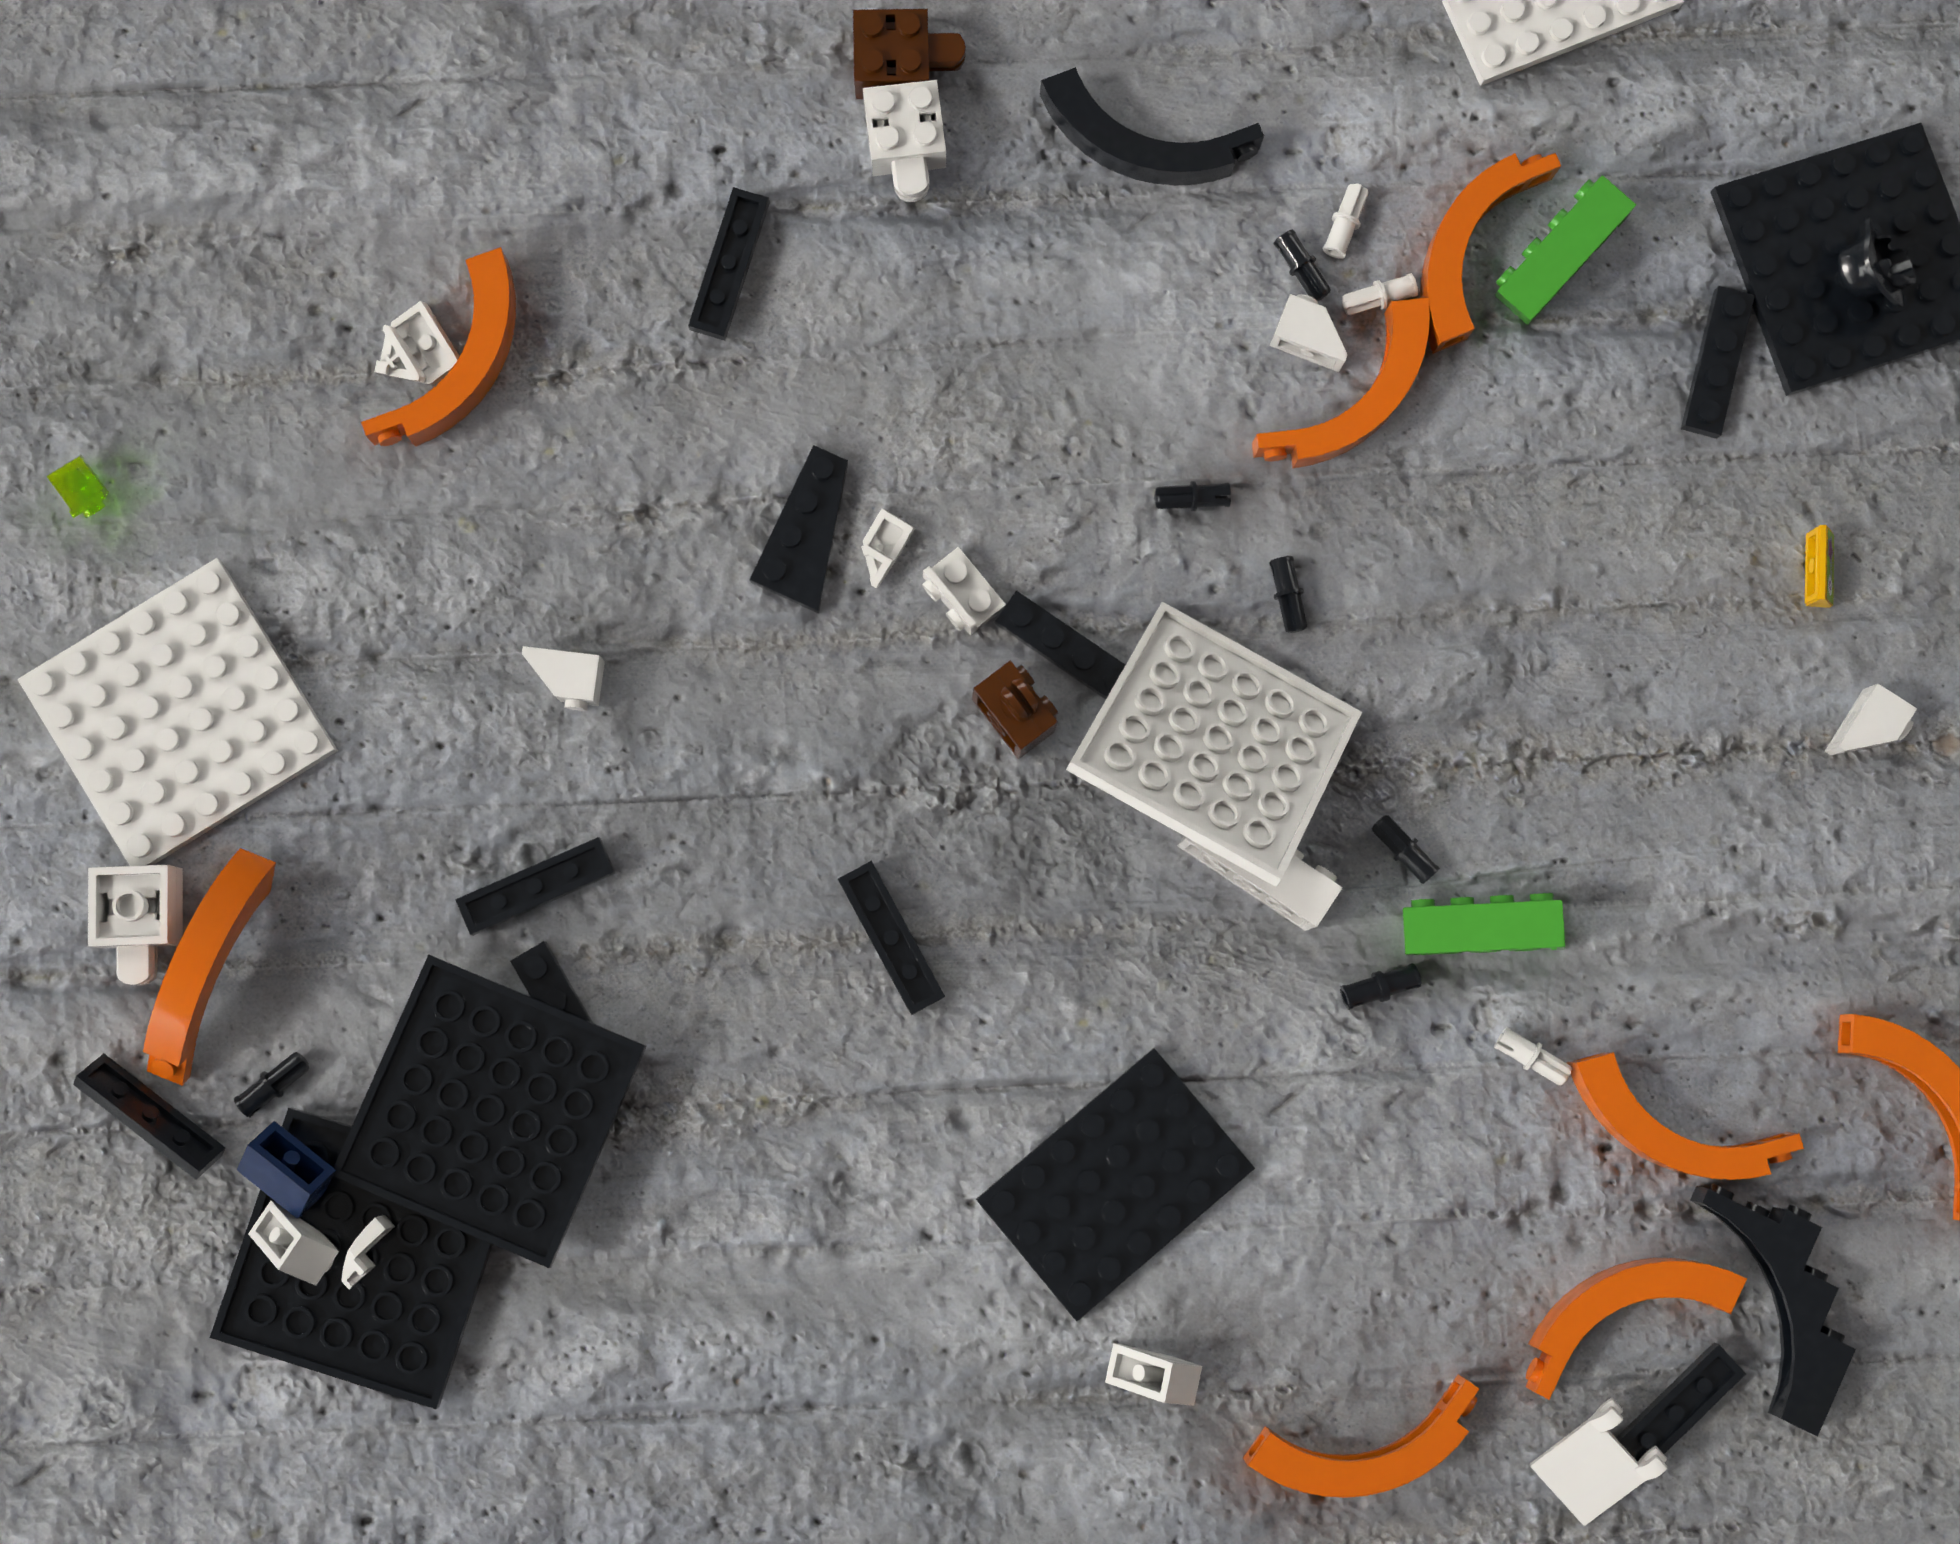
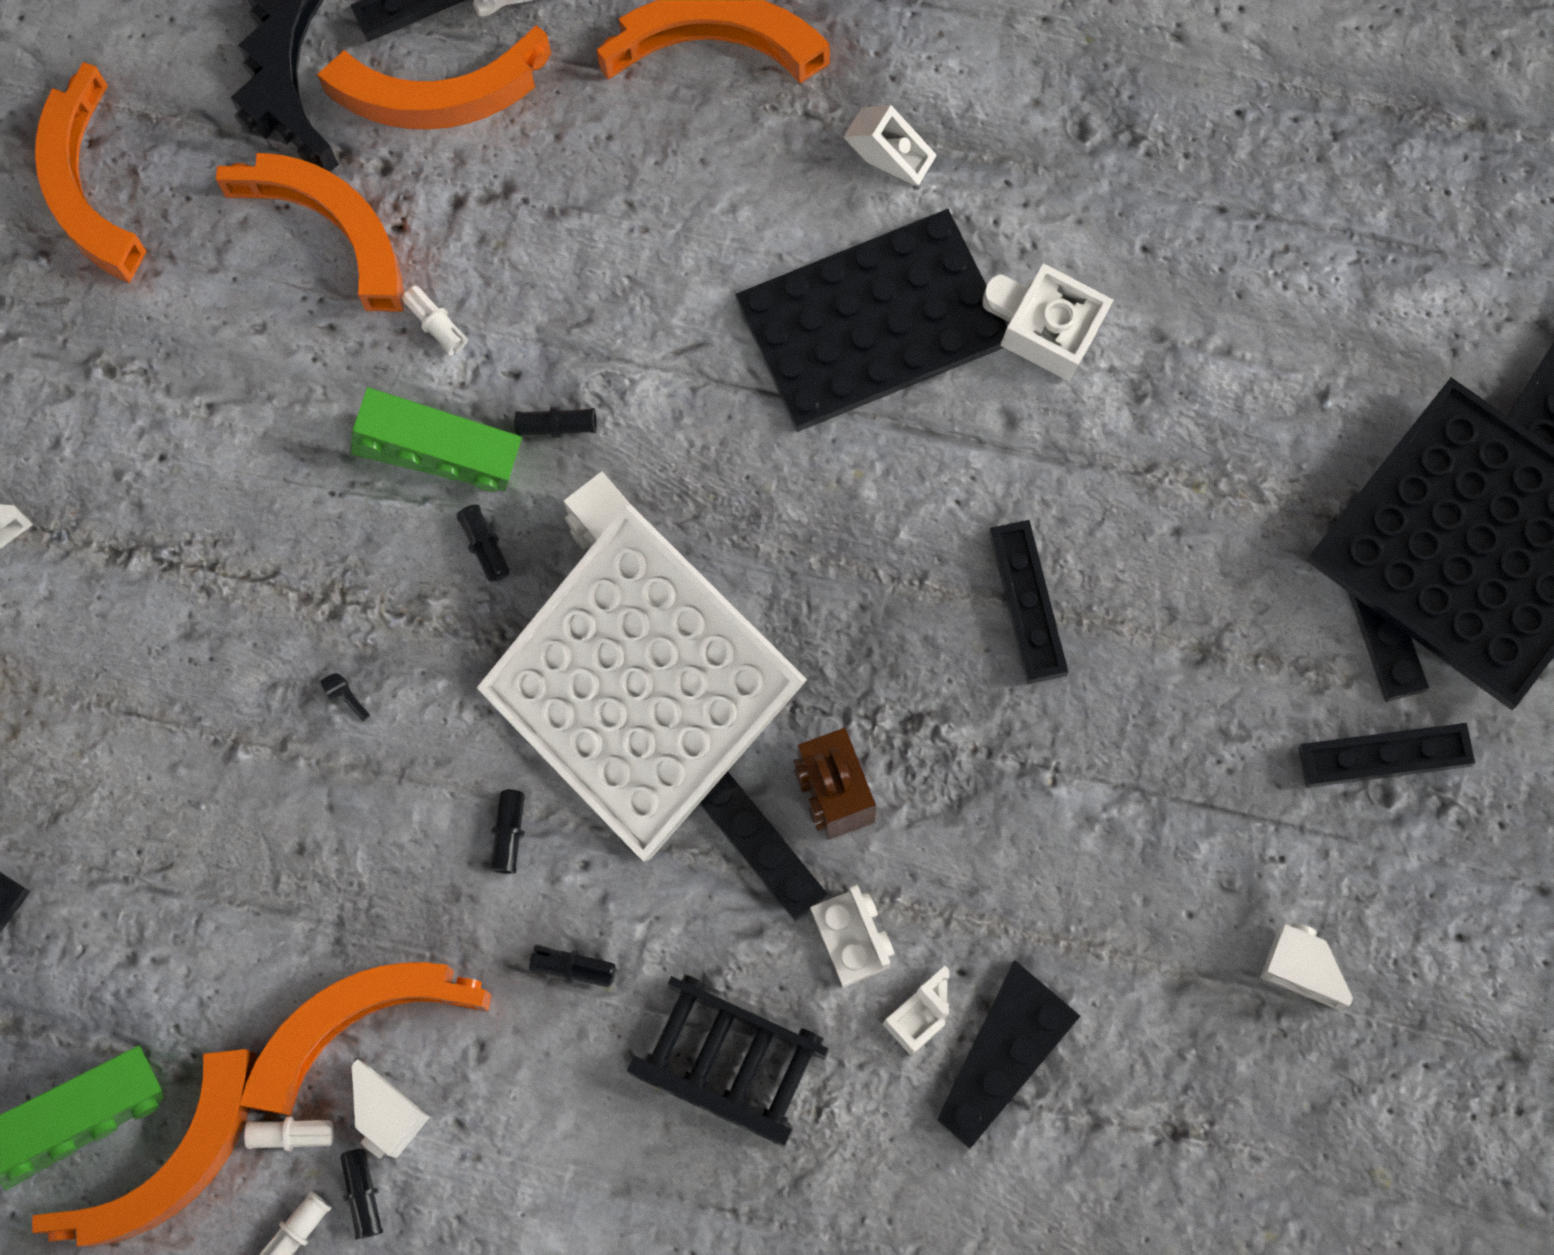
camera: 150 degrees left, 10 degrees down
none -> black hand [320,673,370,722]
none -> black fence [627,974,829,1148]
none -> white brick [982,263,1114,382]

